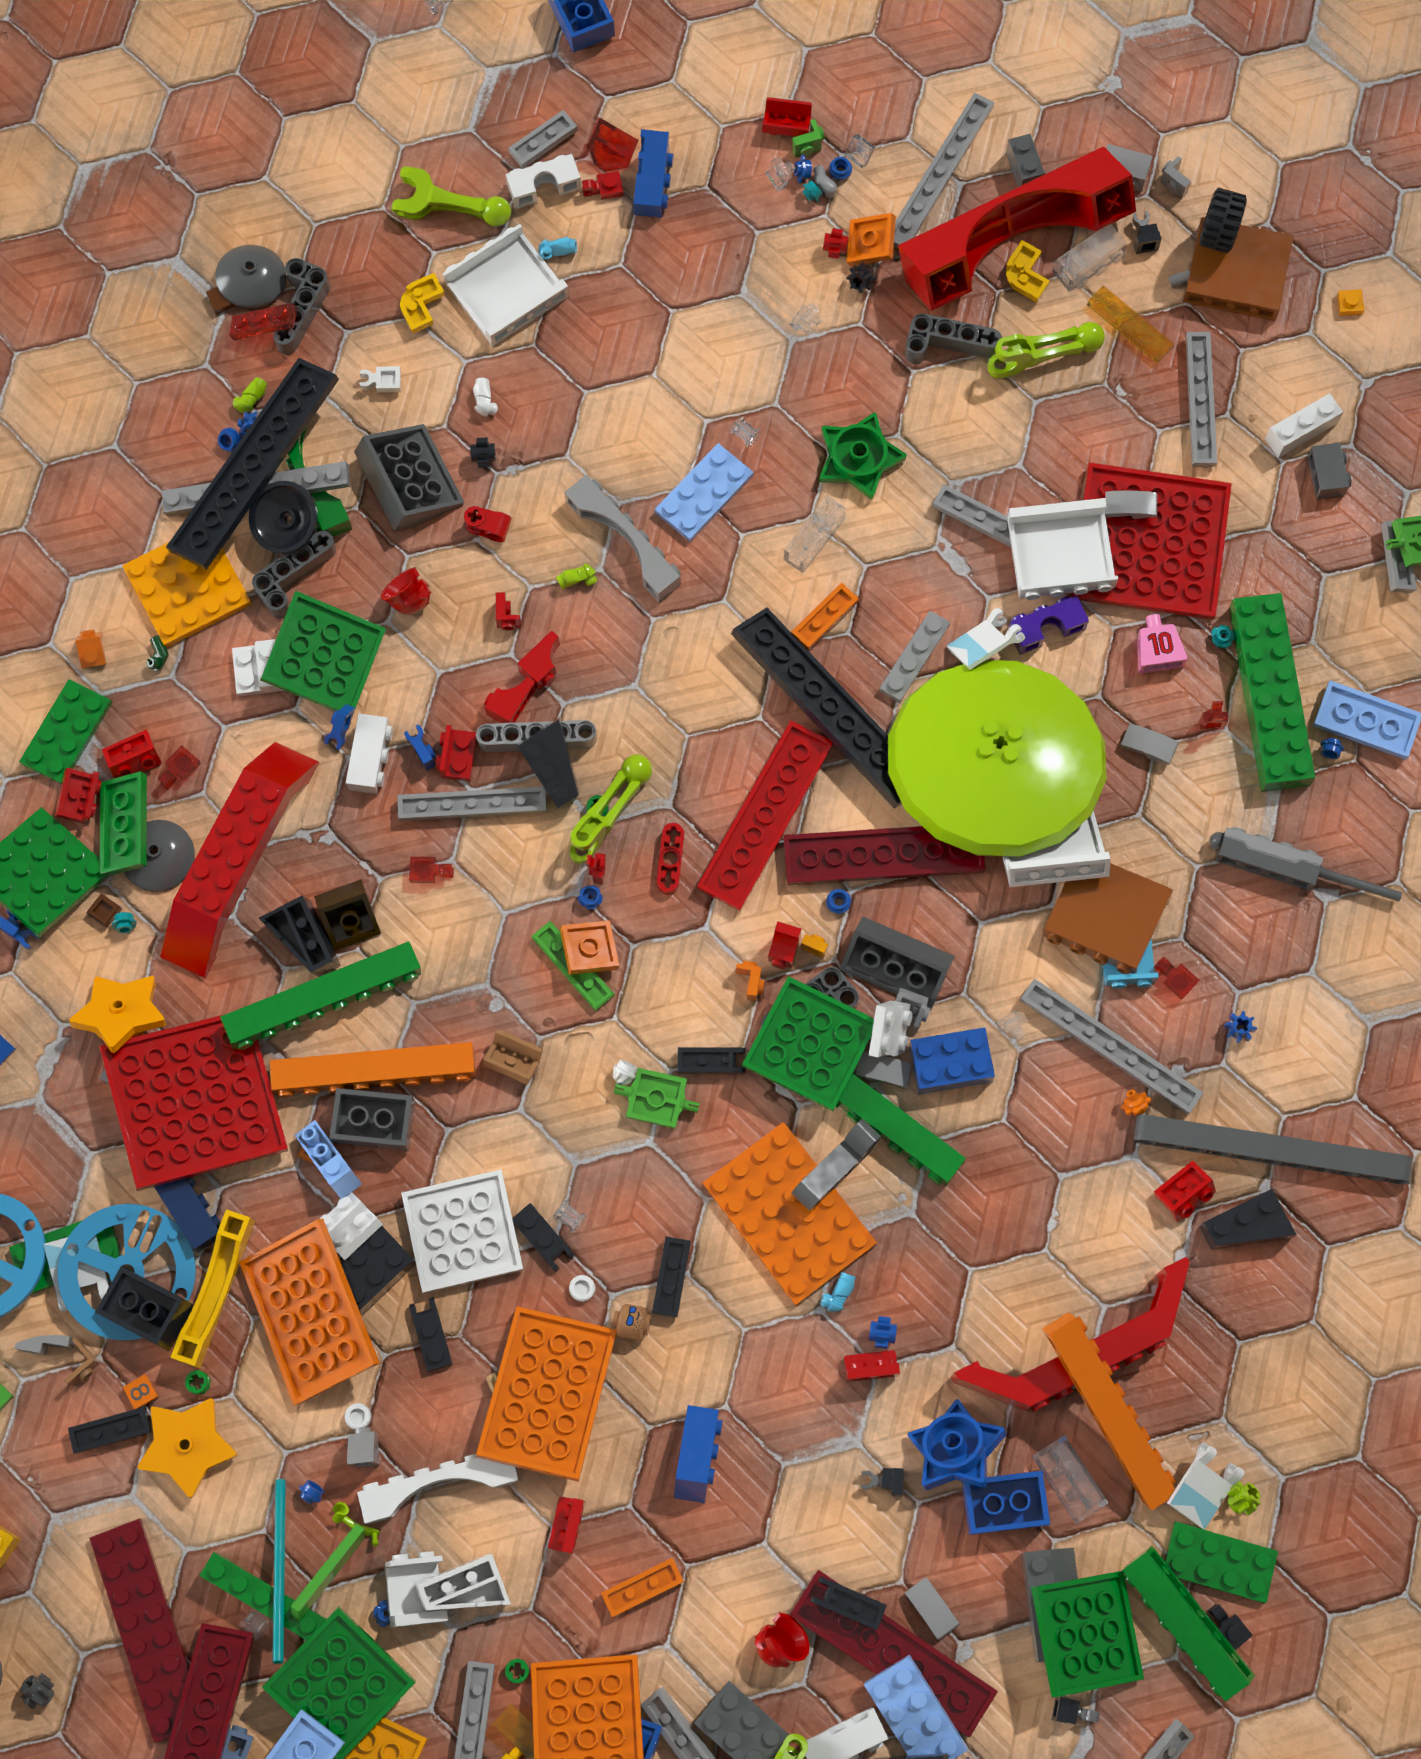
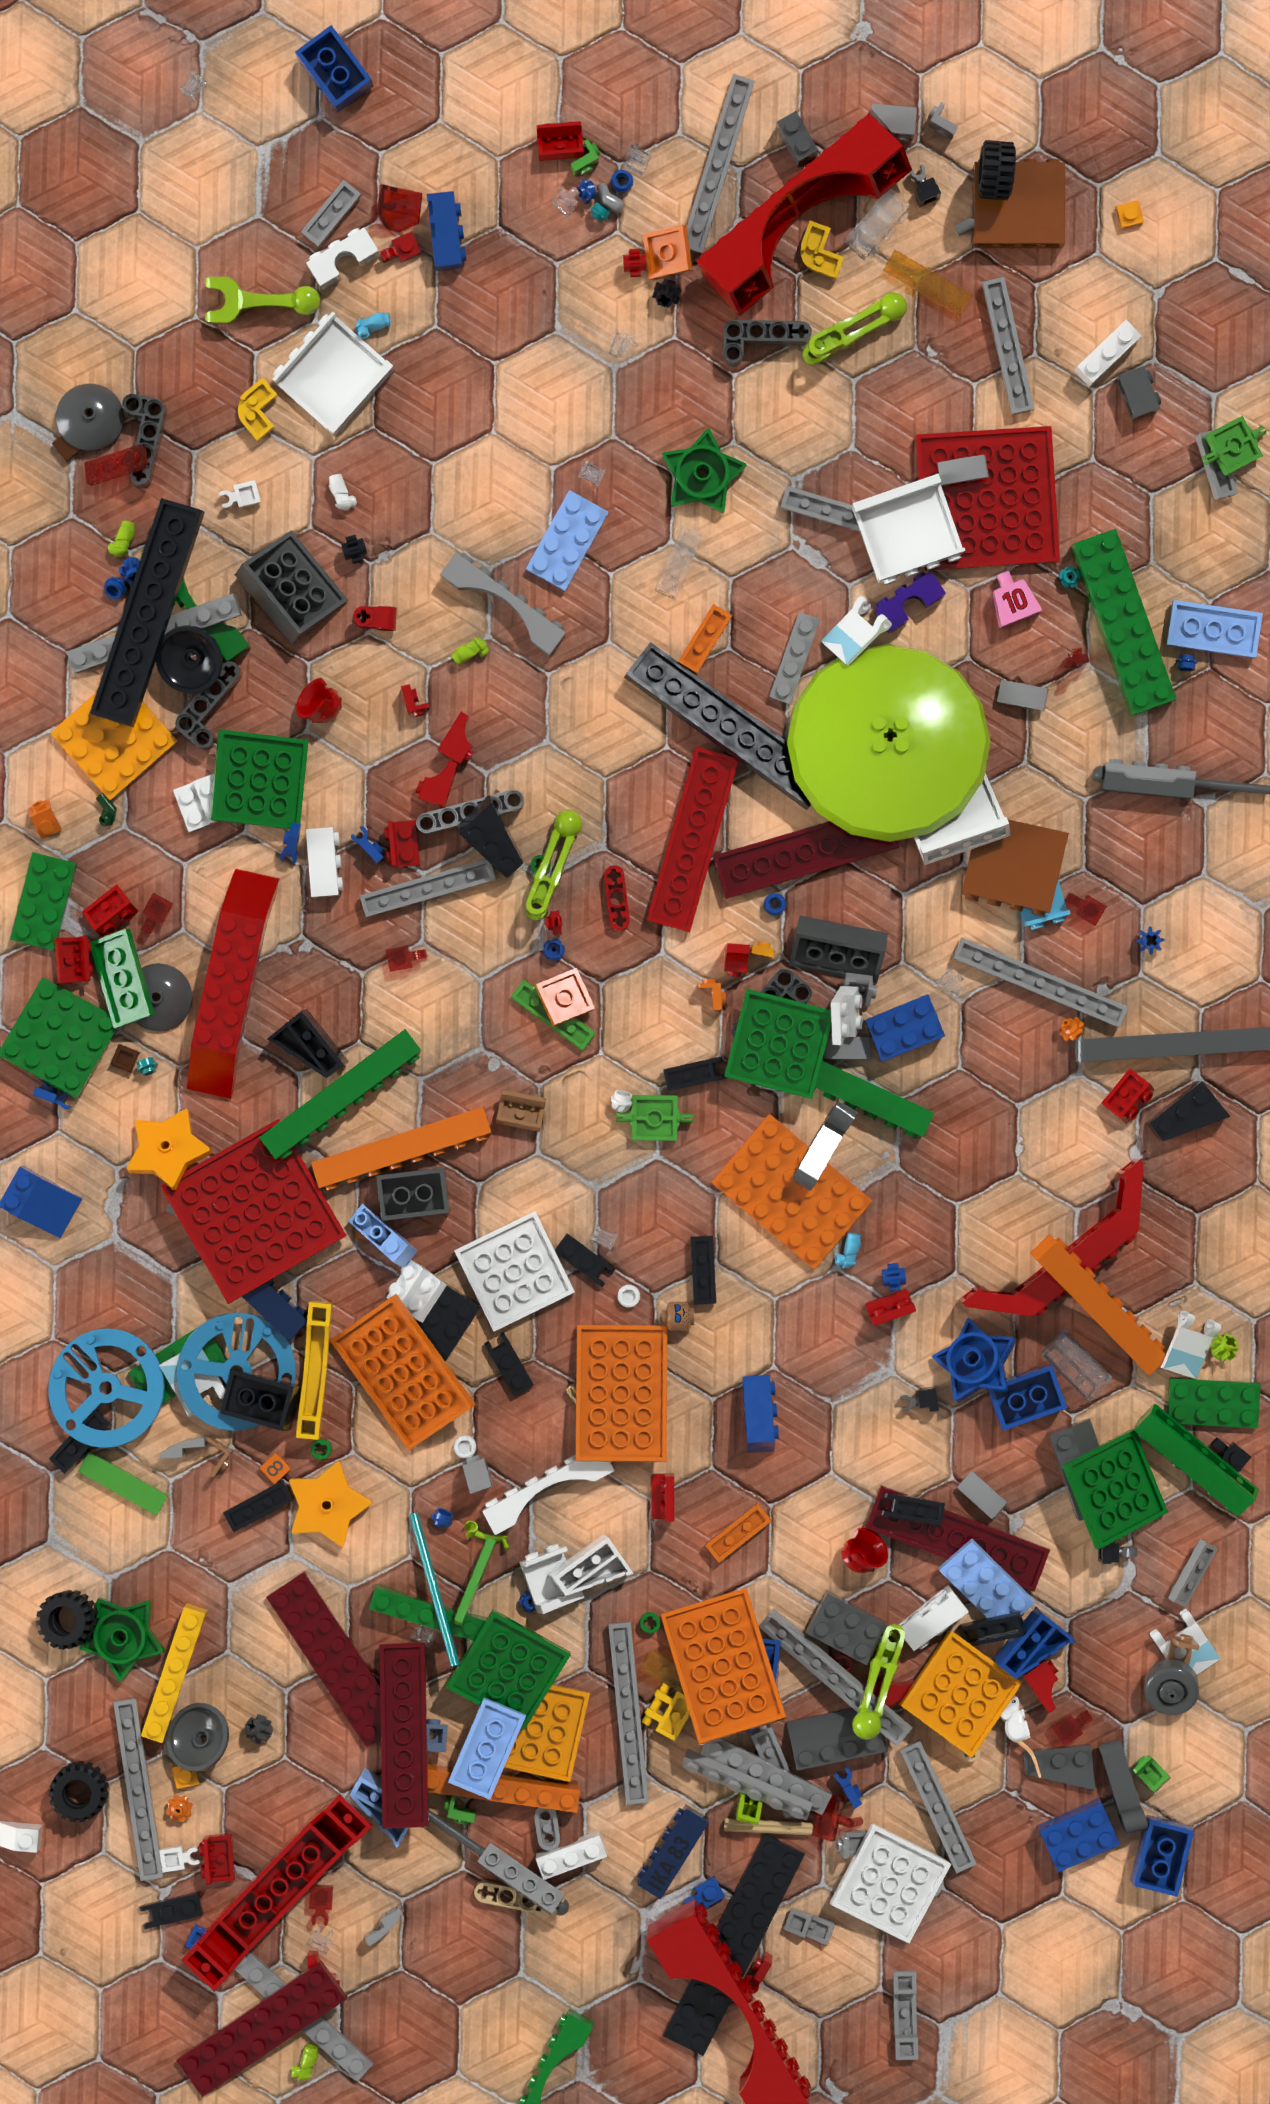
camera: 20 degrees left, 15 degrees up
dark brown slope [314,879,381,951] -> none

